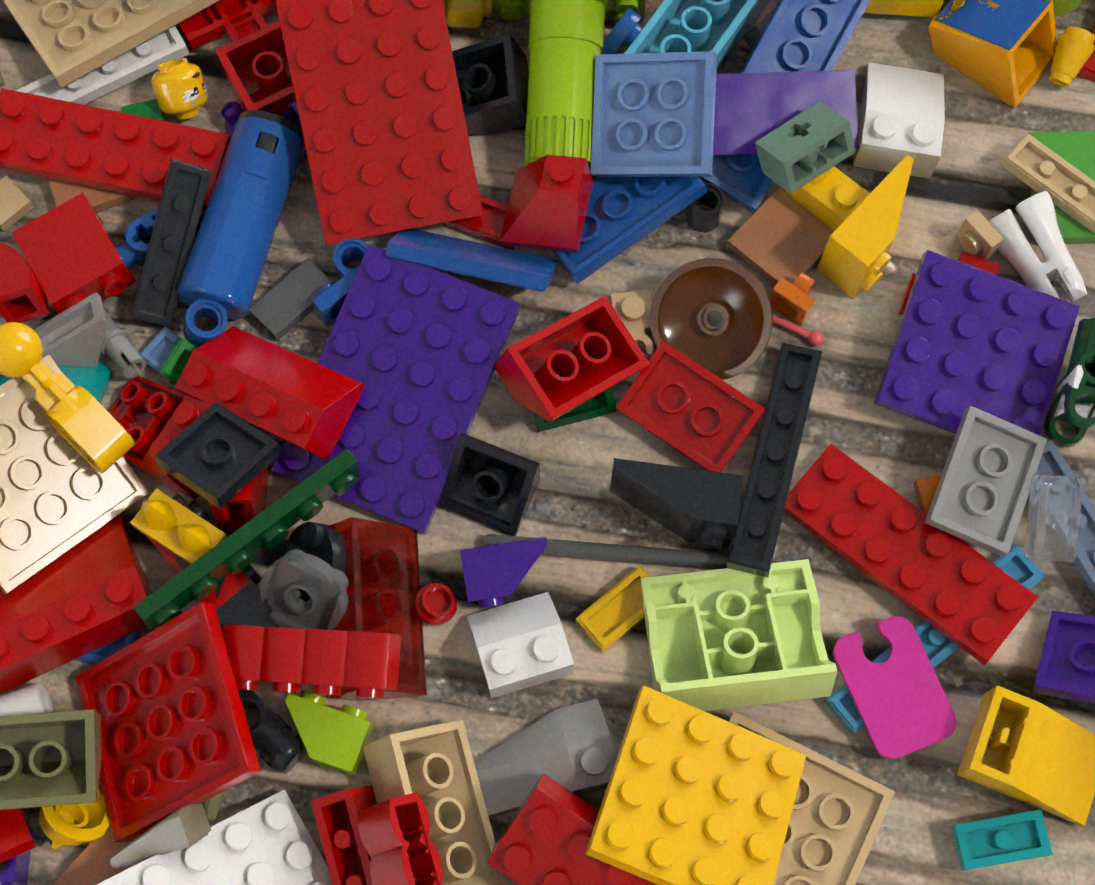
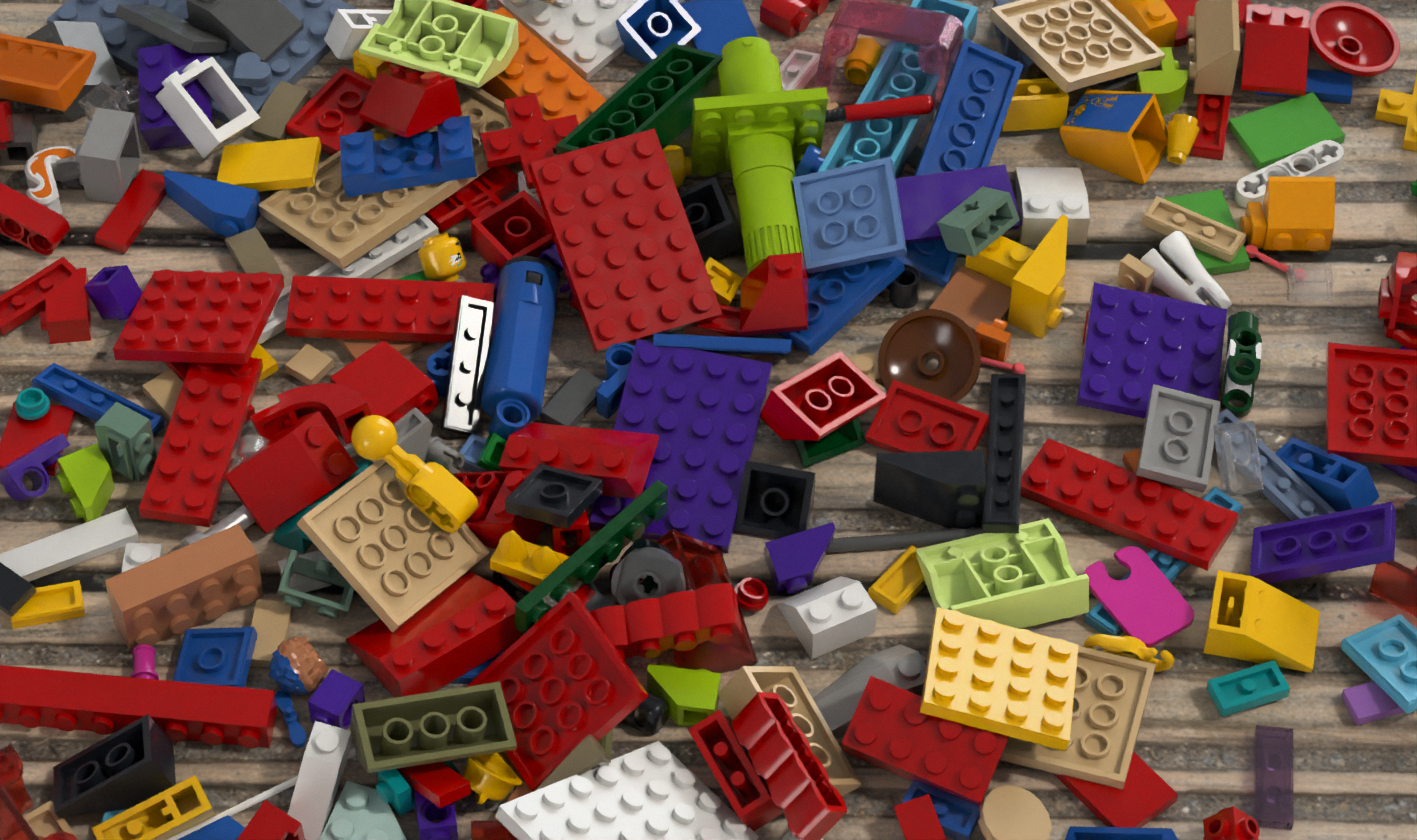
camera: 10 degrees left, 20 degrees down
none -> yellow bracket [704,257,743,306]
none -> yellow piece [1083,634,1174,672]

